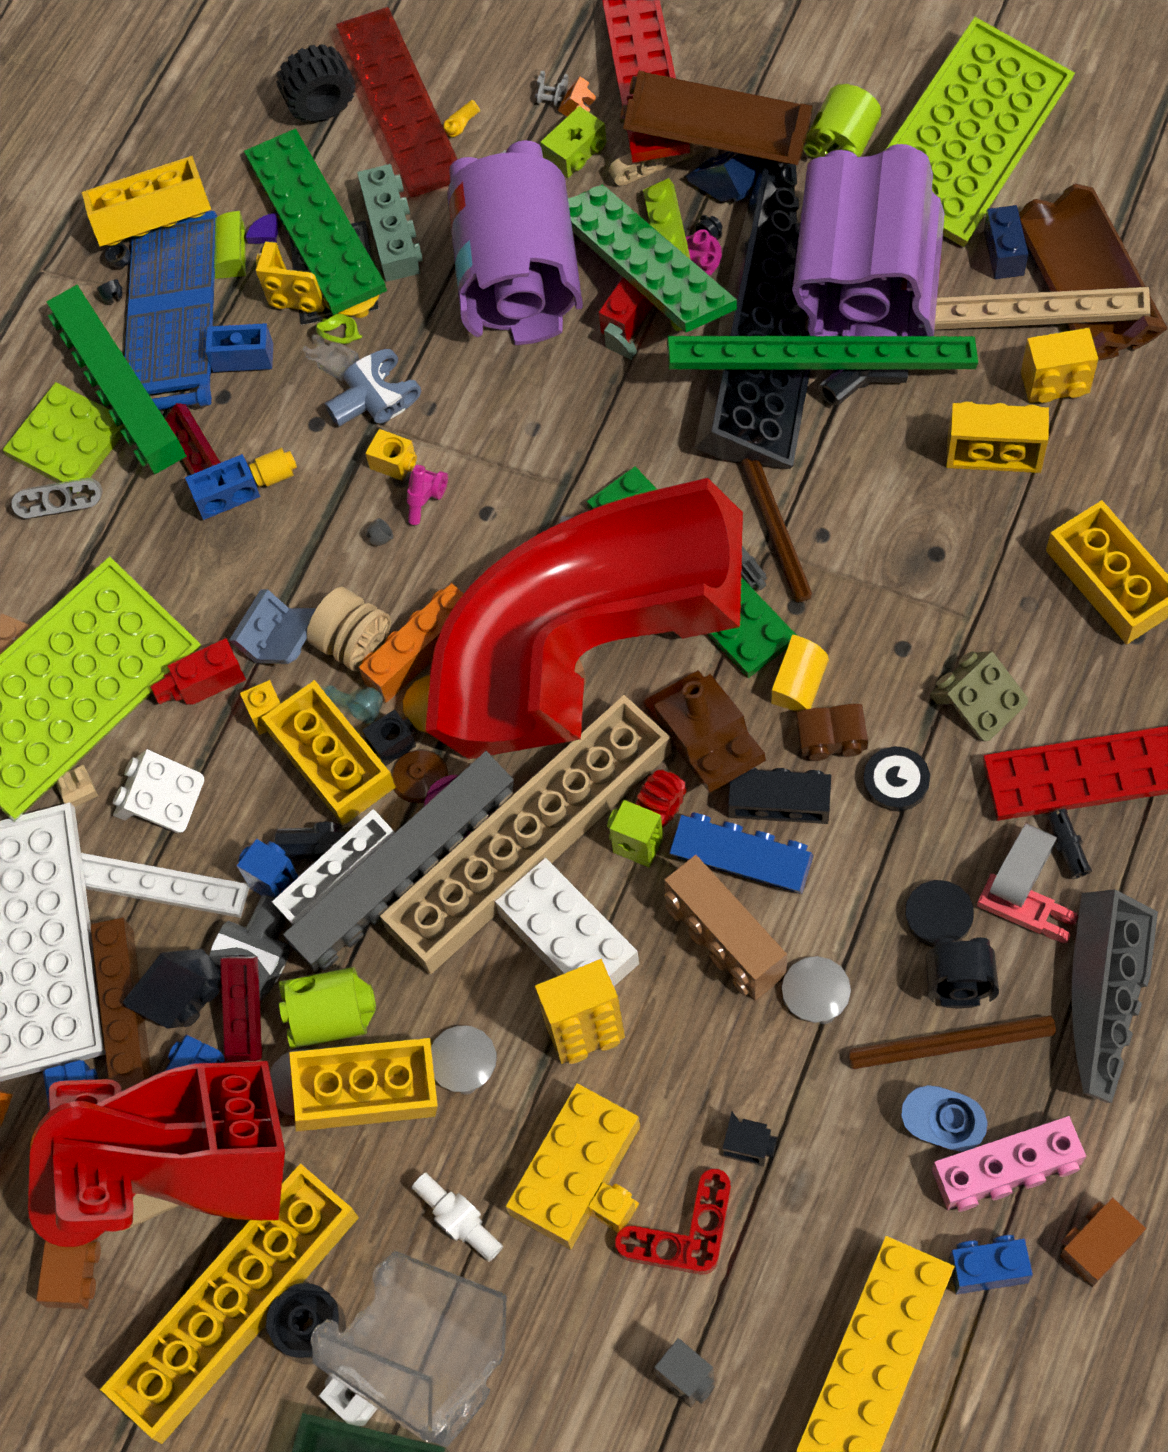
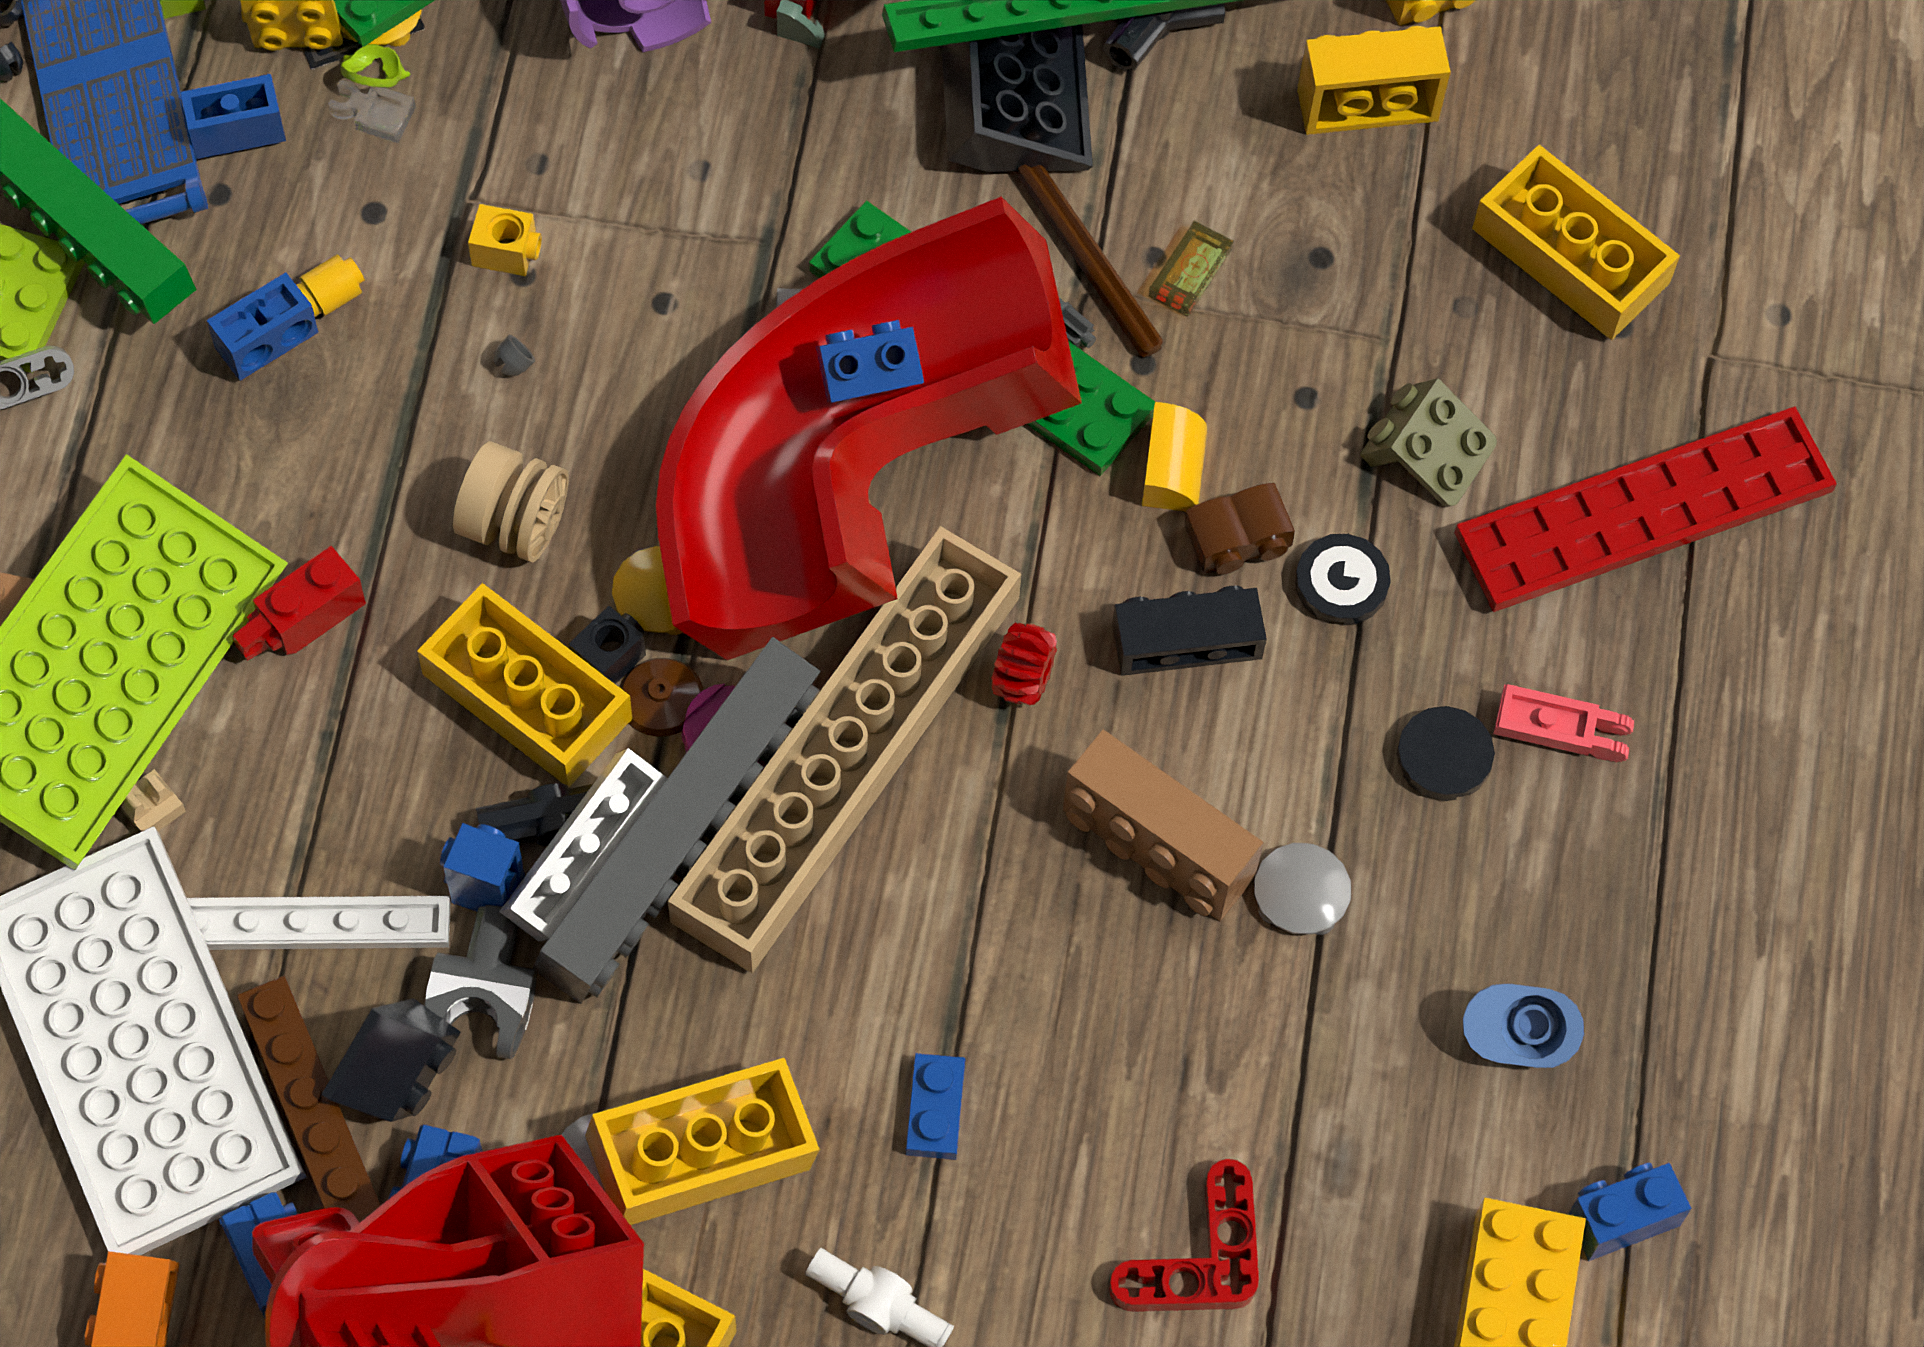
camera: 25 degrees left, 0 degrees up
white bracket [113,749,204,833] -> none
dark red plate [165,403,221,475] -> none
dark red plate [221,956,262,1061] -> none
sand blue bracket [229,589,316,664] -> none
yellow brick [240,680,281,735] -> none
lime cylinder [279,967,376,1049] -> none
clear light blue bar [324,685,383,724] -> none
sand blue connector [325,349,421,427] -> none
orange brick [359,583,464,703] -> none
dark pink piece [406,464,448,525] -> none
light grey dish [431,1026,497,1095] -> none
white brick [495,858,639,986] -> none
yellow brick [506,1083,640,1250] -> none
yellow brick [535,958,625,1064] -> none
yellow brick [588,1182,639,1233] -> none
lime brick [607,800,663,868] -> none
reddish brown brick [643,670,767,793] -> none
blue brick [670,812,814,894] -> none
black window [723,1111,778,1167] -> none
reddish brown axle [848,1015,1056,1069] -> none
black brick [925,937,999,1009] -> none
bright pink brick [932,1116,1086,1212] -> none
light grey beam [989,823,1057,907] -> none
black pin [1046,808,1092,879] -> none
dark orange brick [1060,1197,1147,1287] -> none
dark grey wedge [1072,889,1158,1103] -> none
none -> blue brick [816,320,924,403]
none -> blue plate [906,1053,965,1160]
none -> clear yellow tile [1148,221,1234,317]

